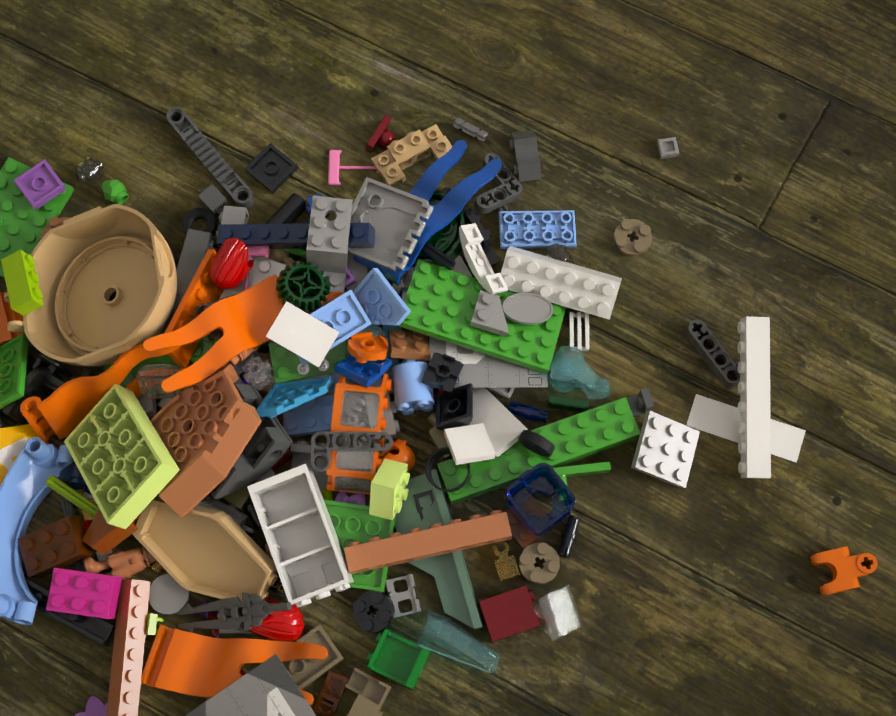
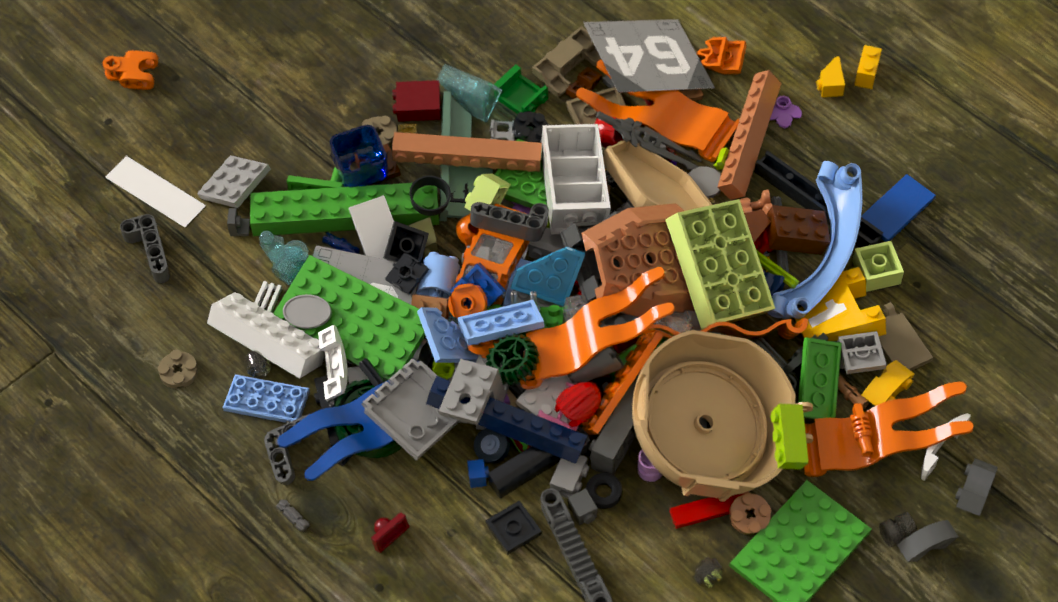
camera: 165 degrees left, 15 degrees down
medium lavender plate [13,159,67,210] -> none
dark pink brick [46,568,122,619] -> none
bright green rock [101,180,129,205] -> none
white tile [266,301,339,368] -> none
bright pink piece [328,150,379,186] -> none
tan bracket [371,124,452,187] -> none
white tile [444,423,496,465] -> none
light grey wing [470,290,509,337] -> none
dark grey brick [509,130,542,182] -> none
black tyre [518,430,555,457] -> none
clear slope [535,585,583,641] -> none
dark green tile [548,395,589,413] -> none
light grey tile [656,137,679,159] -> none
white brick [737,316,771,479] -> none

